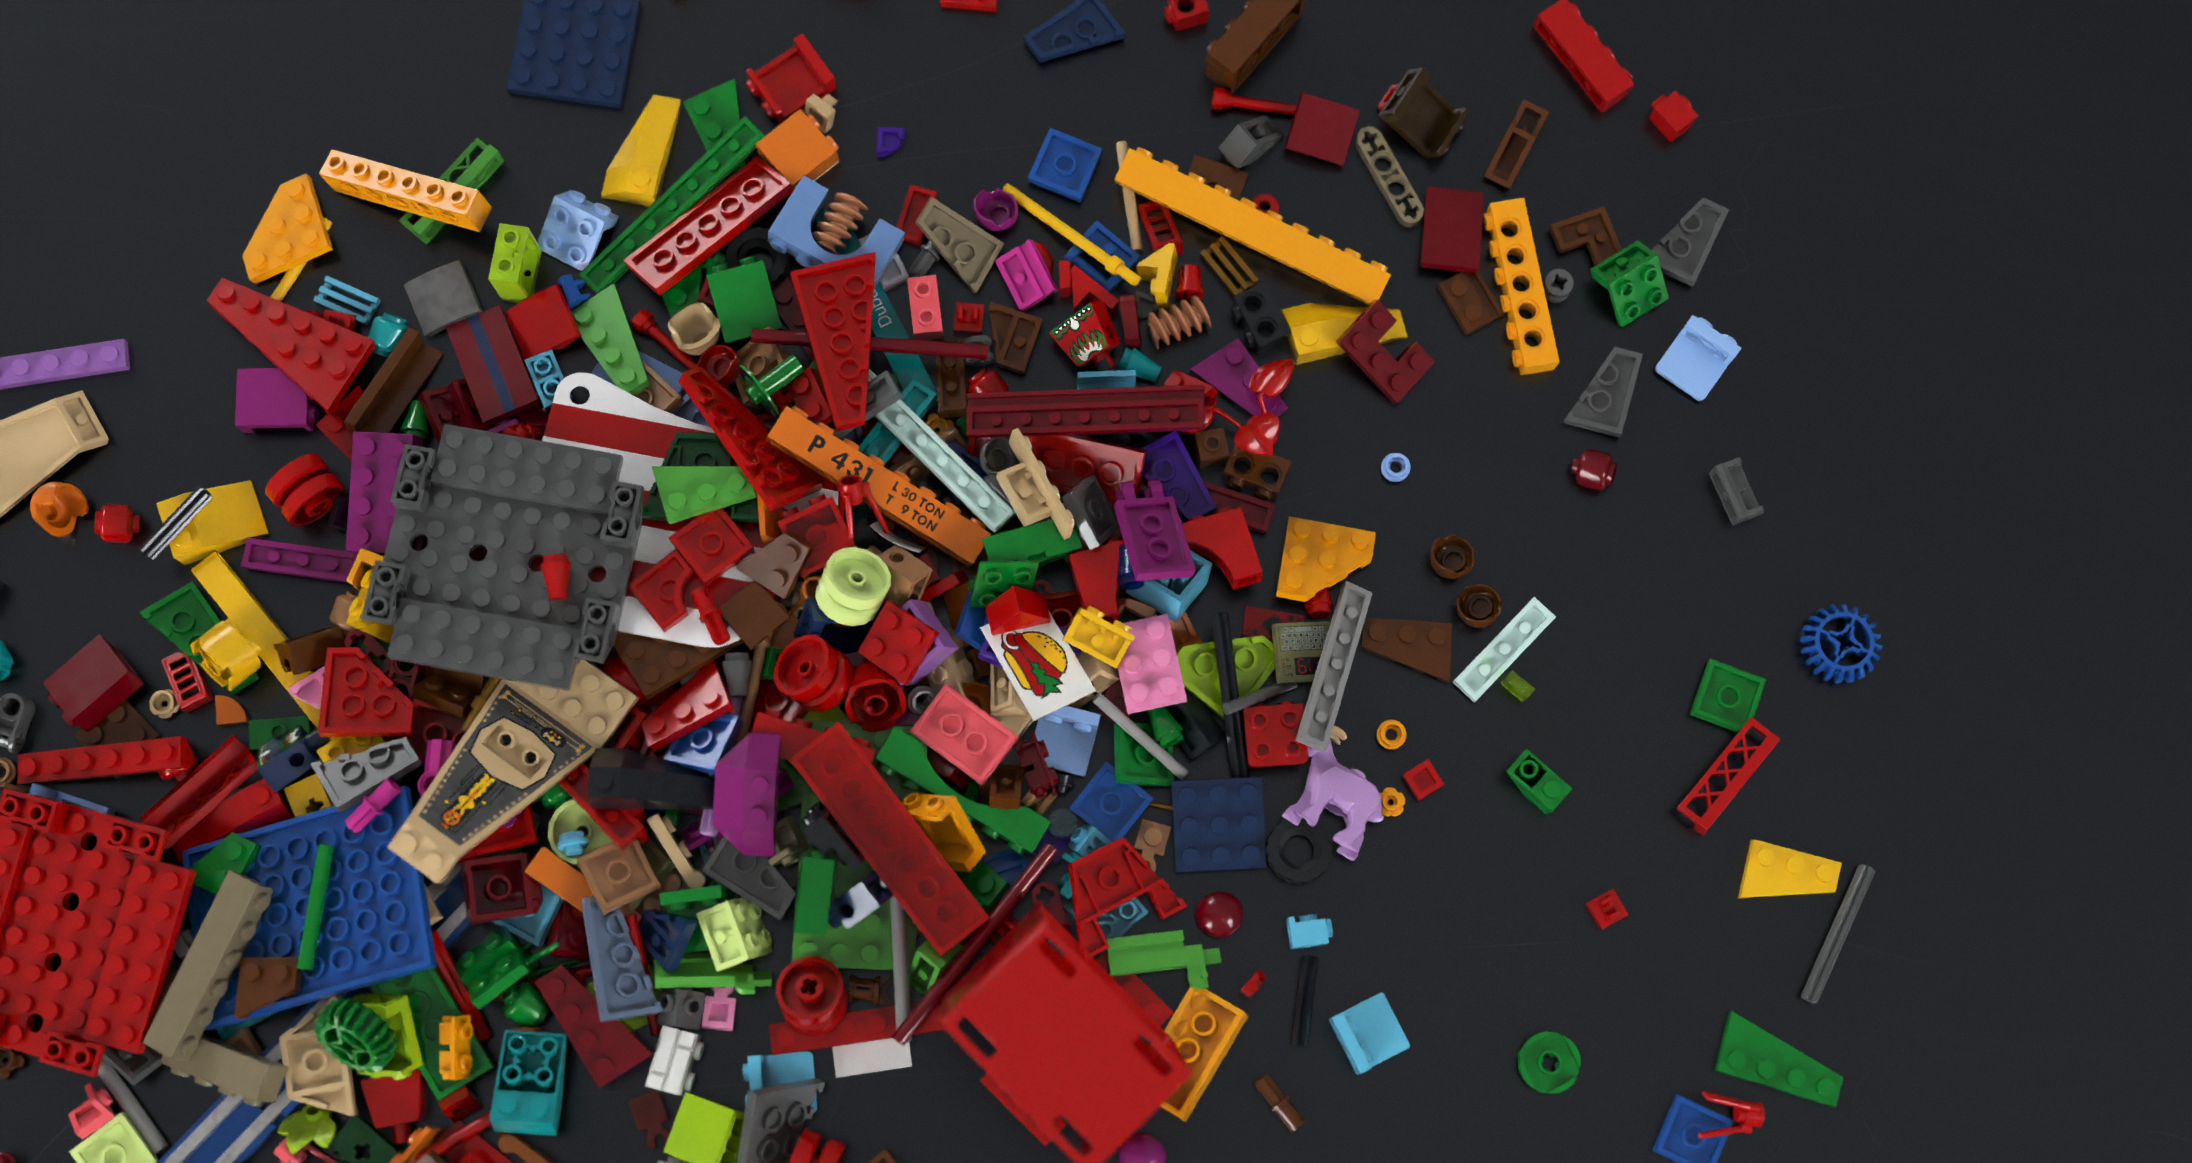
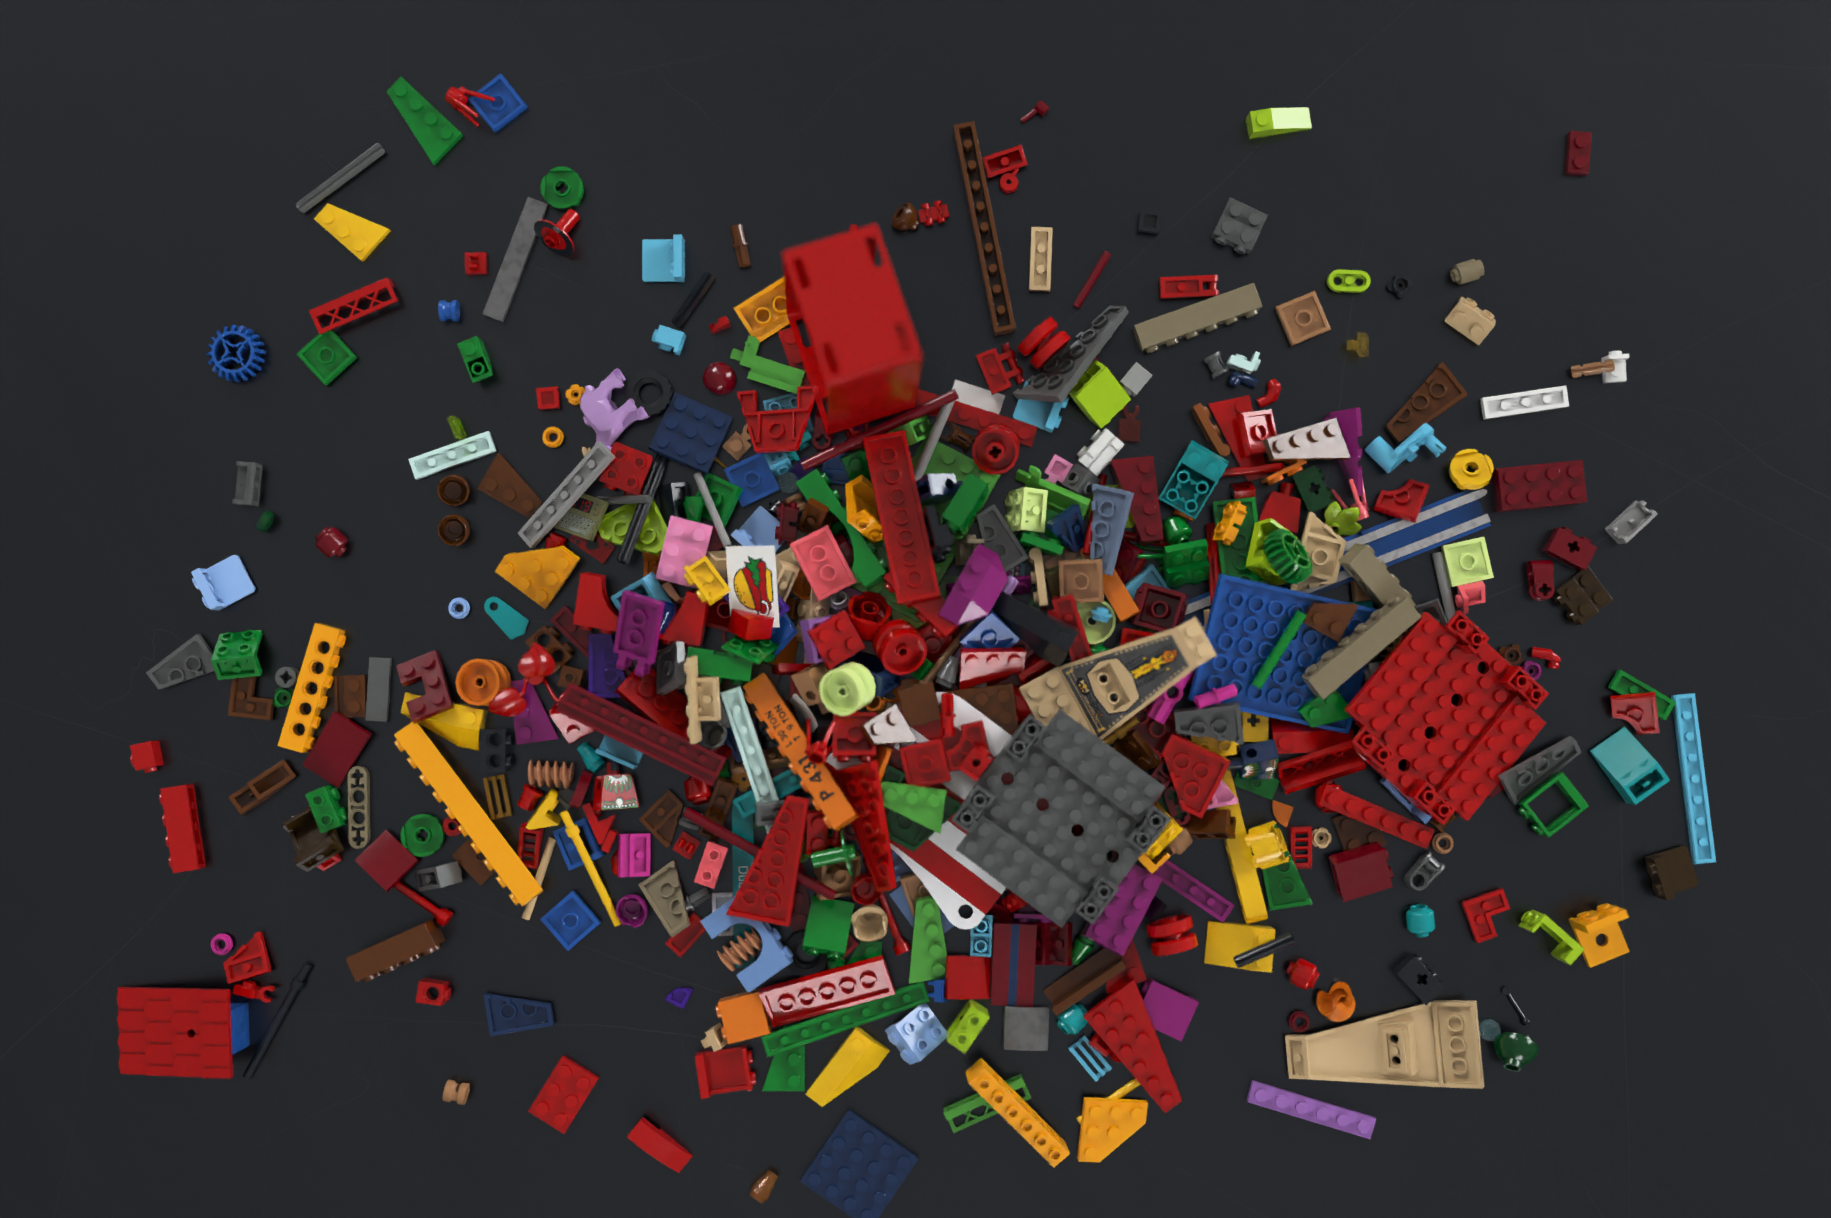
camera: 150 degrees left, 10 degrees up
red cone [540,554,571,600] -> none
dark grey wing [1563,347,1643,438] -> none
none -> dark green tile [256,510,274,532]
none -> green plate [274,687,295,709]
none -> green bracket [306,785,348,833]
none -> dark grey tile [365,657,392,722]
none -> green plate [401,814,445,857]
none -> blue wheel [438,300,460,321]
none -> orange wheel [455,658,512,706]
none -> flat silver tile [483,197,549,323]
none -> teal piece [484,597,529,640]
none -> red piece [534,209,580,256]
none -> red brick [958,745,992,781]
none -> red plate [976,343,1025,395]
none -> dark red plate [1288,1011,1310,1033]

